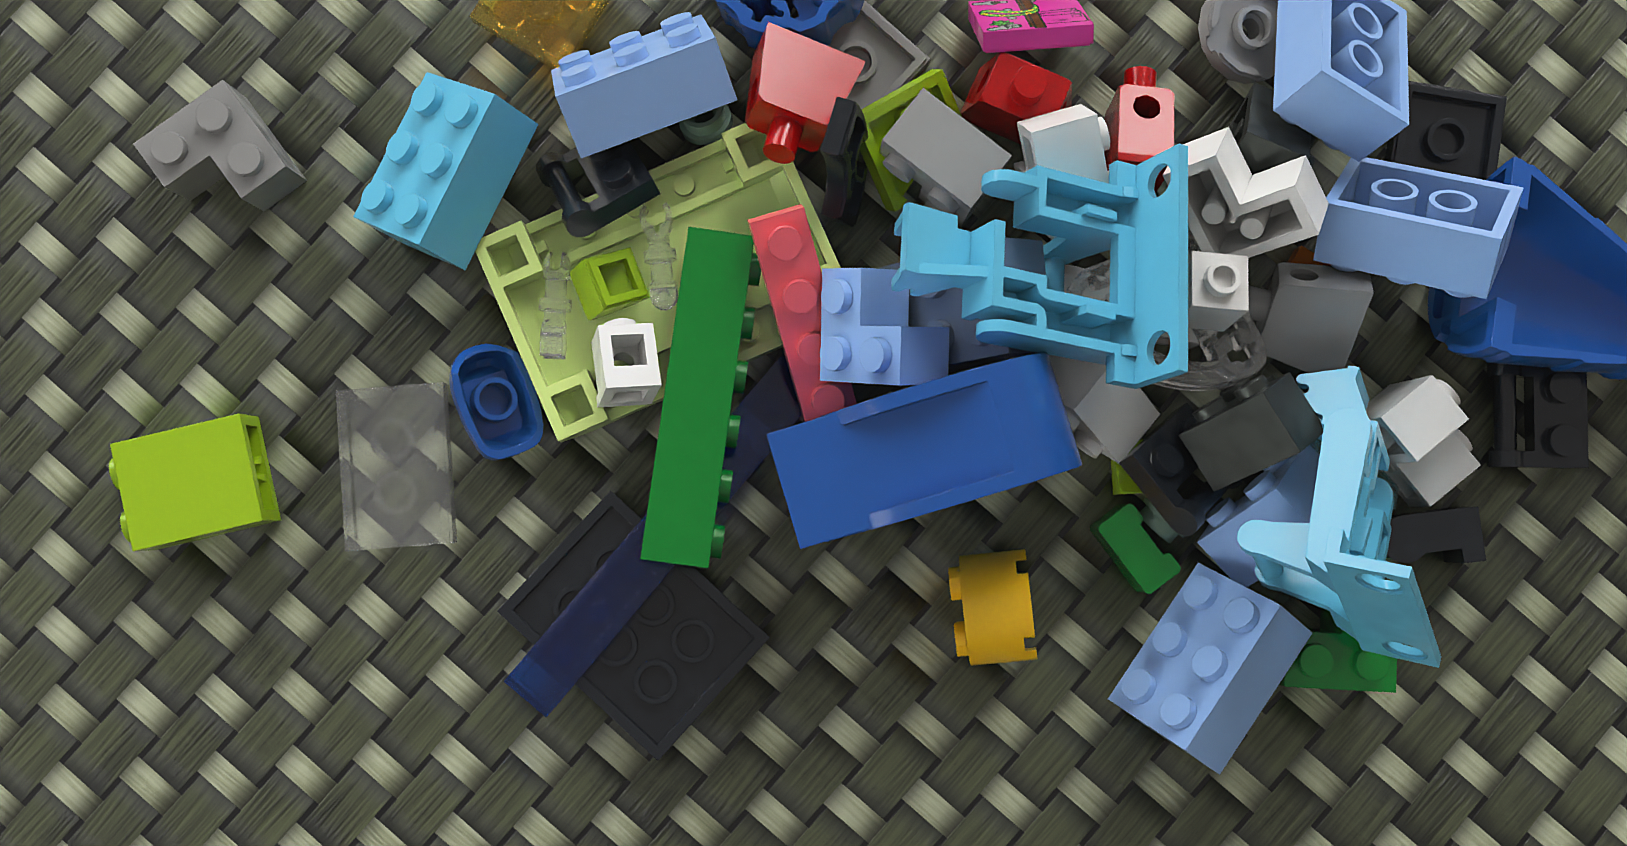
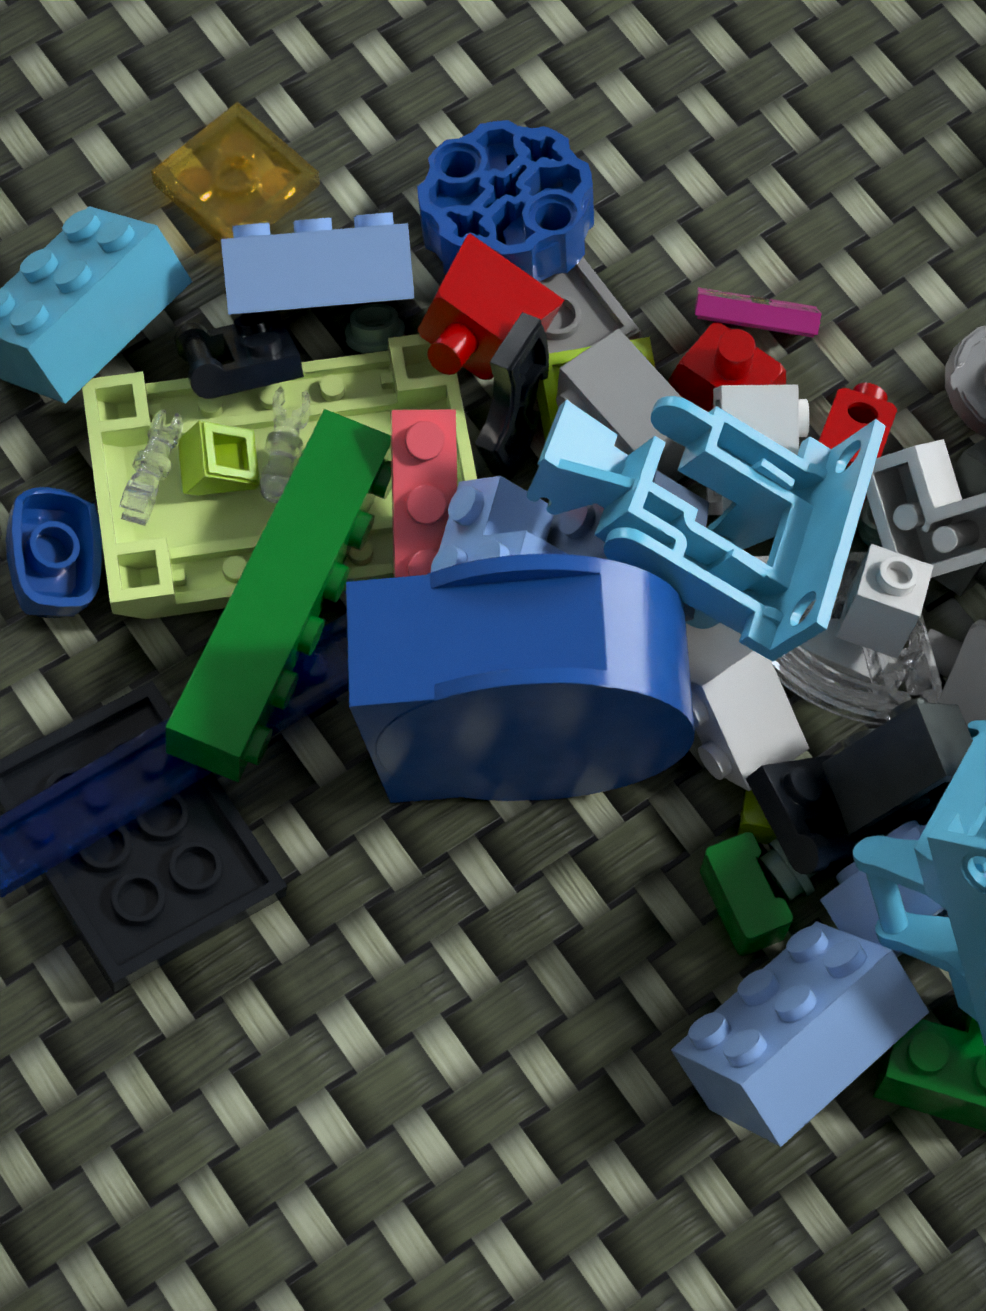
camera: 15 degrees right, 20 degrees down
white brick [591,318,662,408] -> none
yellow brick [948,549,1037,666] -> none

